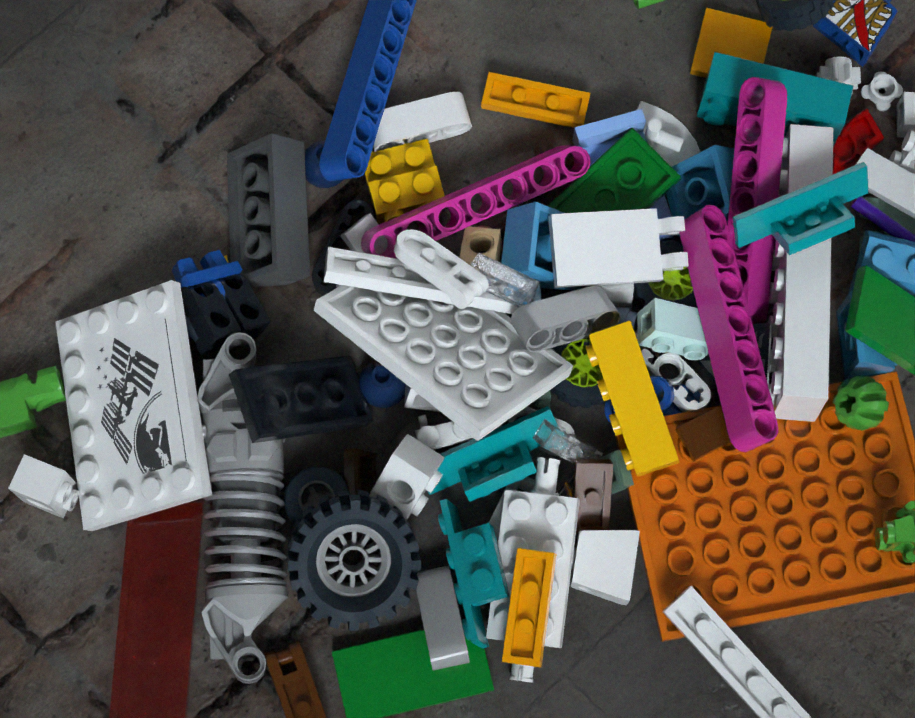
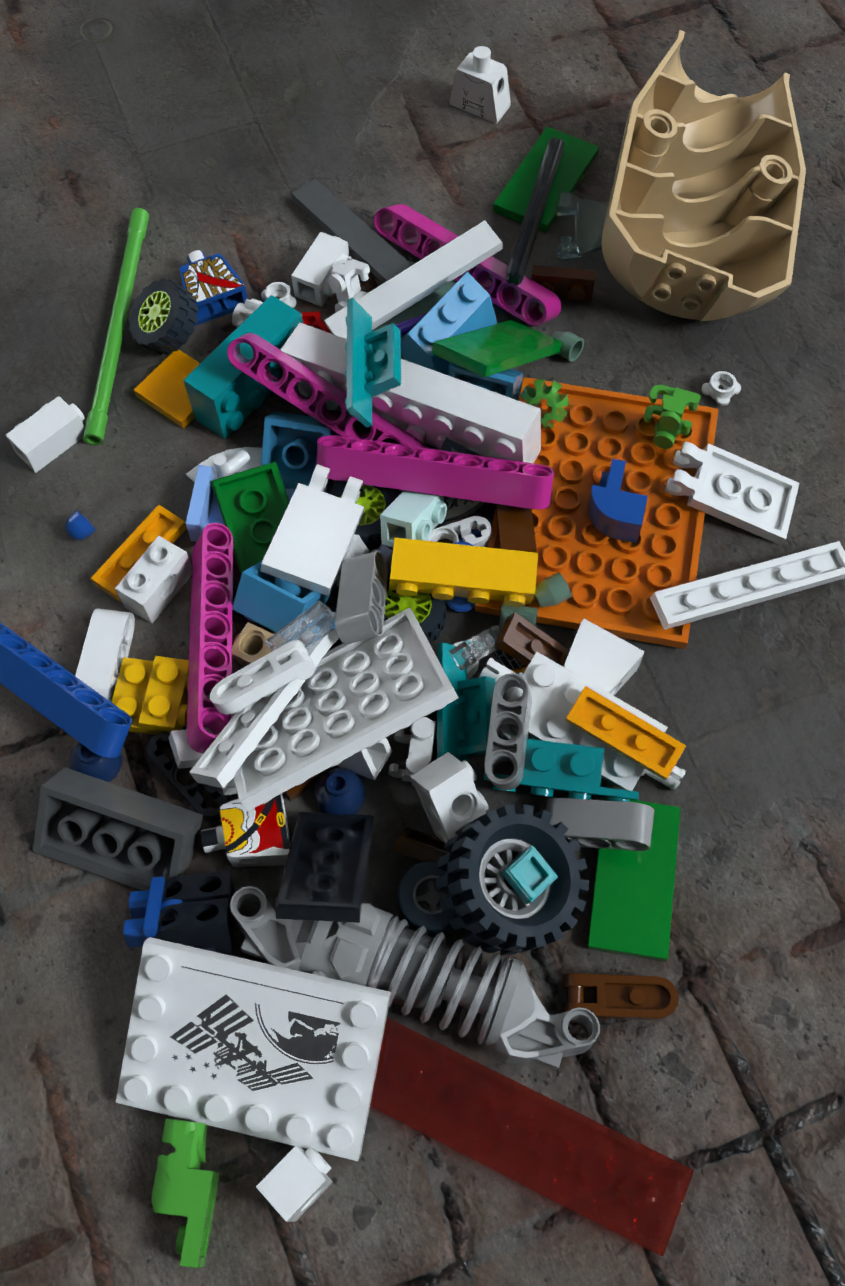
camera: 65 degrees left, 10 degrees down
none -> blue hinge [66,510,96,540]
none -> white brick [115,536,192,624]
none -> torso [201,793,291,867]
none -> light grey beam [484,673,532,790]
none -> teal tile [500,845,558,904]
none -> sand green hose [534,572,572,607]
none -> blue brick [588,459,648,543]
none -> white tile [665,442,799,544]

